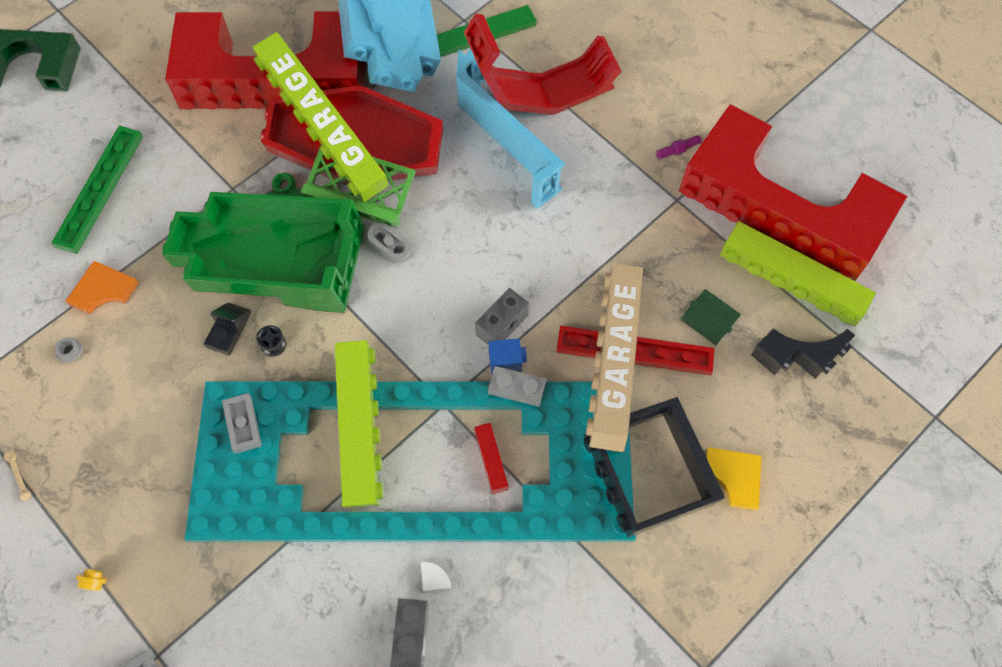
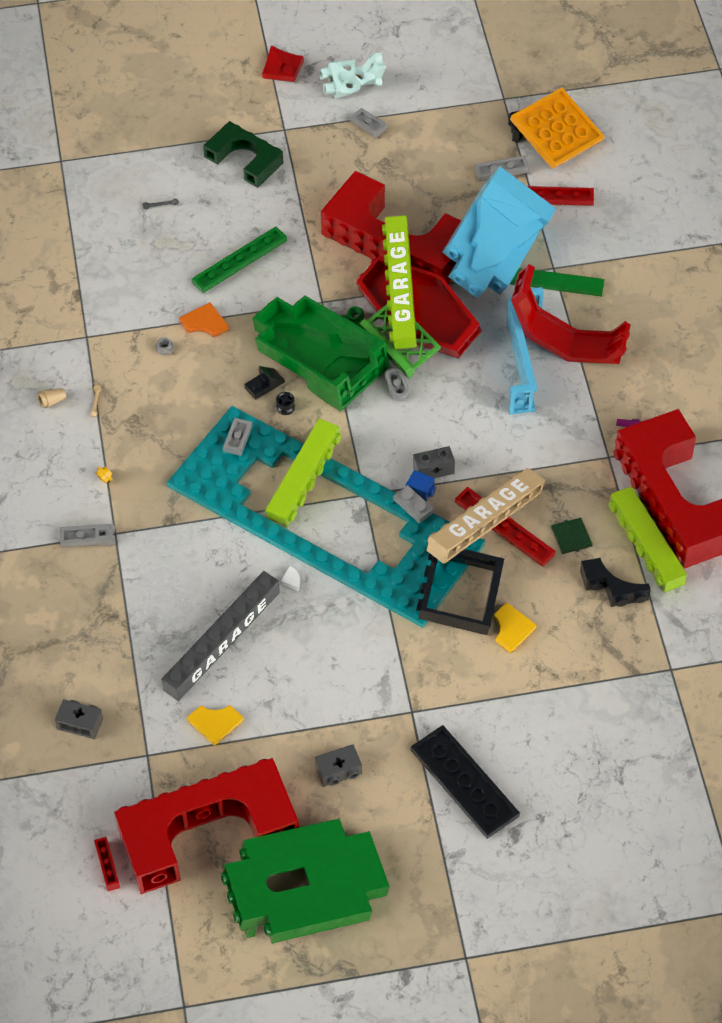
camera: 35 degrees right, 10 degrees down
red piece [474,423,509,495] -> none

